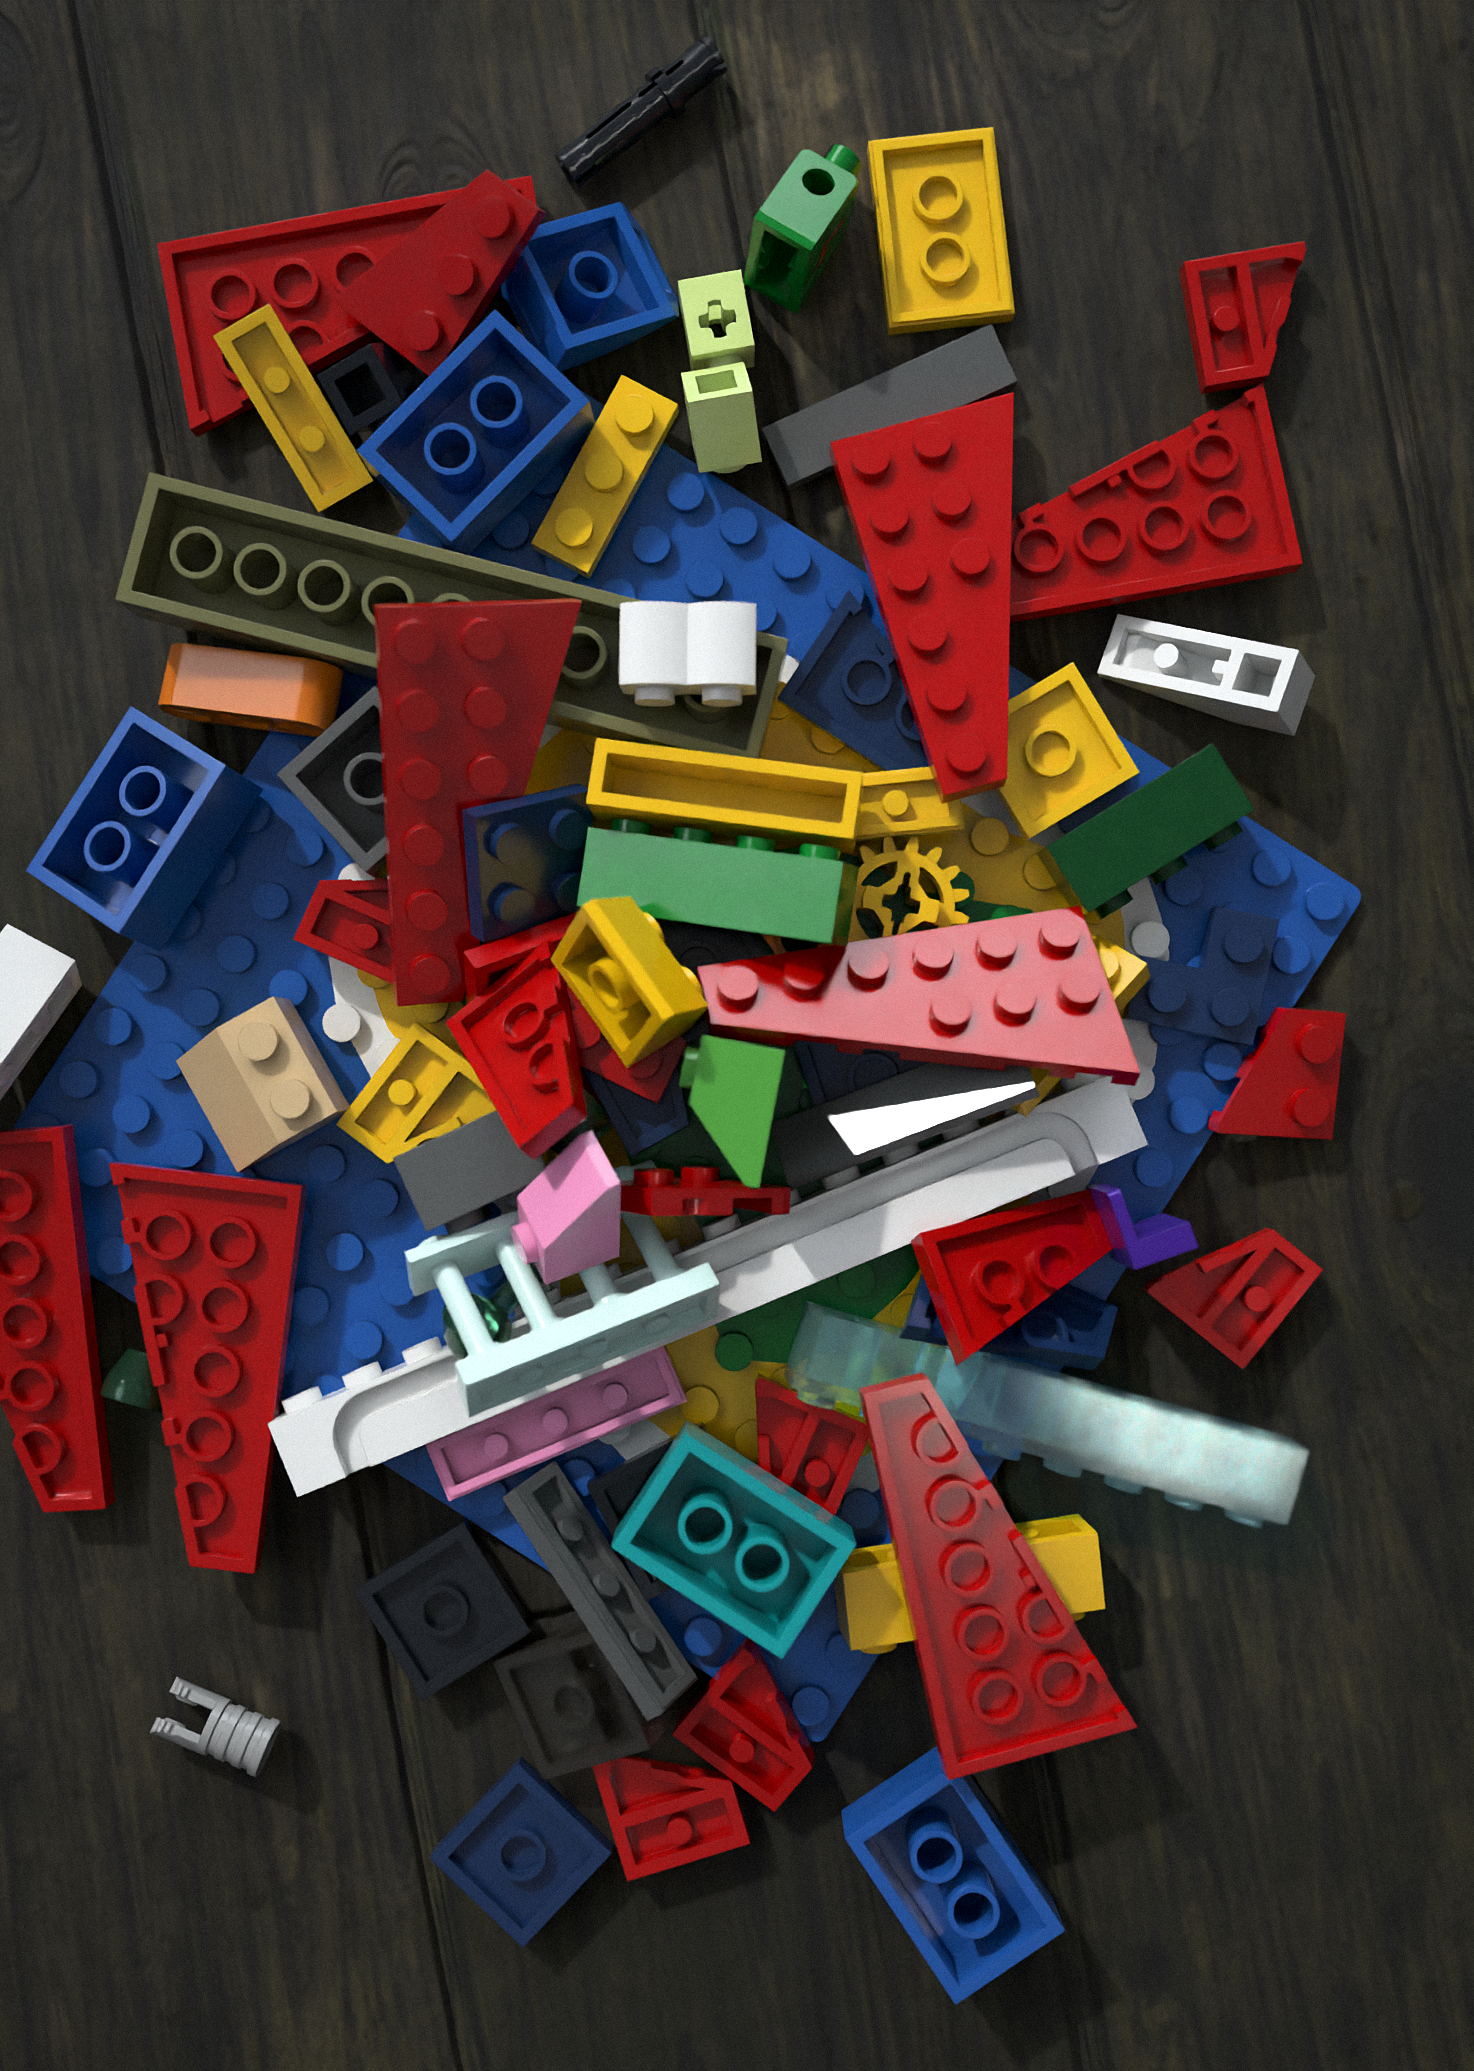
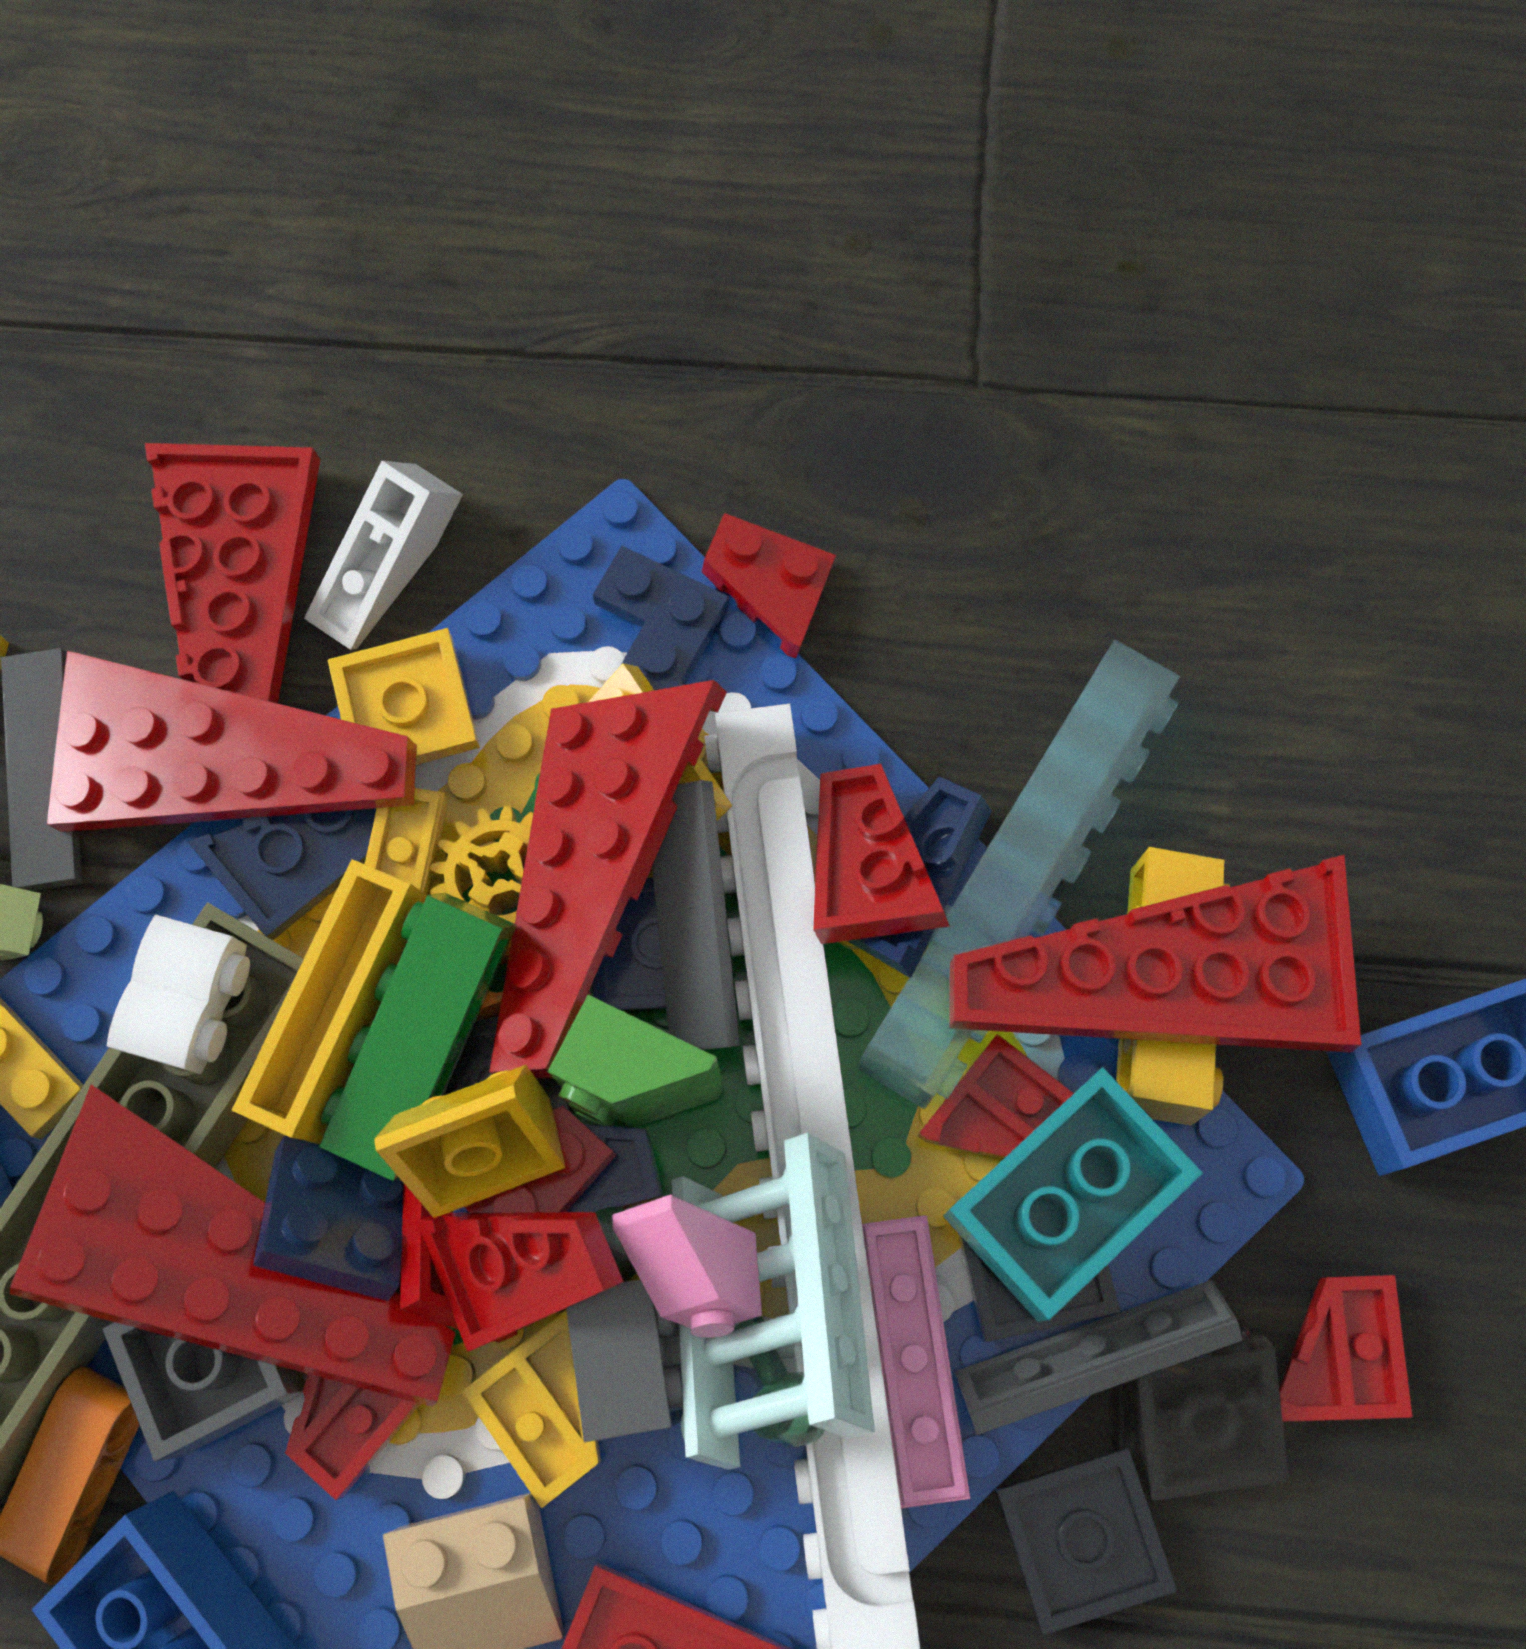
camera: 75 degrees left, 15 degrees down
dark blue plate [430,1756,613,1948] -> none
red wing [619,1165,791,1216] -> none
red wing [672,1637,815,1812] -> none
dark green brick [1037,743,1254,920] -> none
dark purple panel [1085,1182,1199,1270] -> none
red wing [1142,1228,1323,1369] -> none
red wing [1179,241,1306,394] -> none

